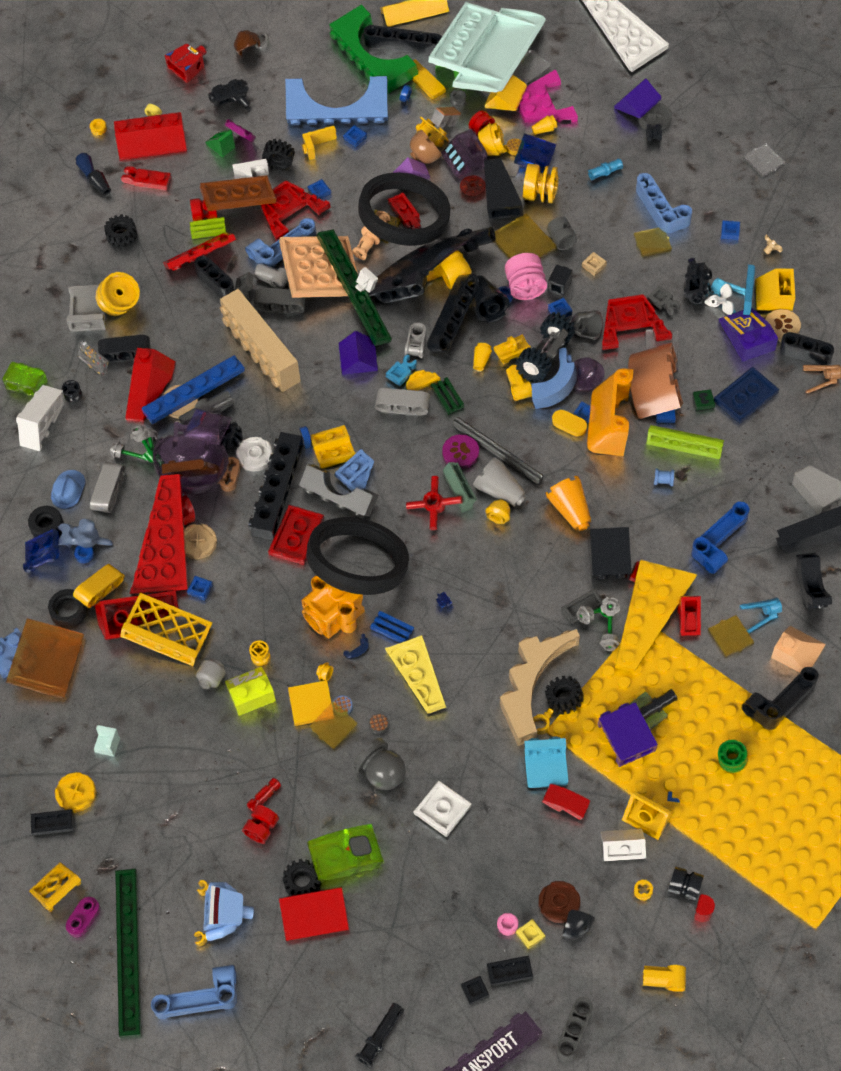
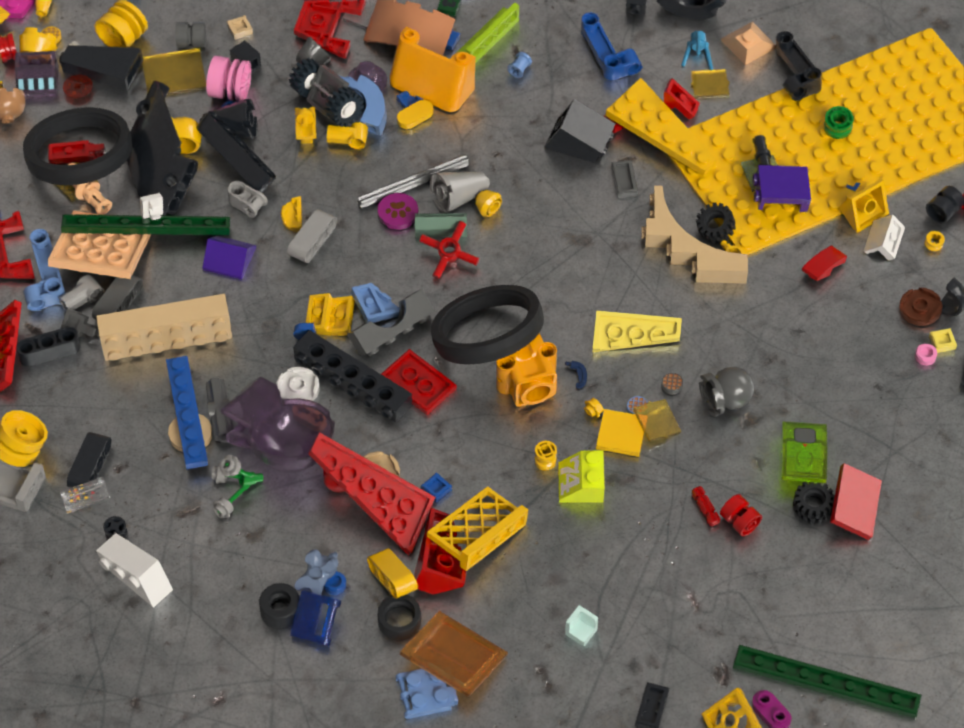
camera: 70 degrees left, 5 degrees down
clear neon green brick [2,362,48,397] -> none
medium blue piece [51,470,85,509] -> none
yellow tile [55,772,97,813] -> none
light grey beam [90,462,125,513] -> none
red wedge [125,348,176,422] -> none
medium blue piece [151,965,237,1019] -> none
reddish brown container [162,459,220,478] -> none
light blue torso [194,880,254,946] -> none
light grey head [196,658,225,689] -> none
blue tile [370,611,414,643] -> none
dark azure plate [386,355,417,386] -> none
medium lavender slope [393,157,430,179] -> none
white plate [414,781,472,837] -> none
dark green tile [431,377,464,415] -> none
clear blue plate [436,591,453,609] -> none
yellow cone [473,342,492,371] -> none
clear blue plate [514,133,557,173] -> none
medium azure bracket [524,737,568,788] -> none
light orange cone [545,476,592,531] -> none
blue tile [548,298,573,318] -> none
light grey plant [577,597,620,651] -> none

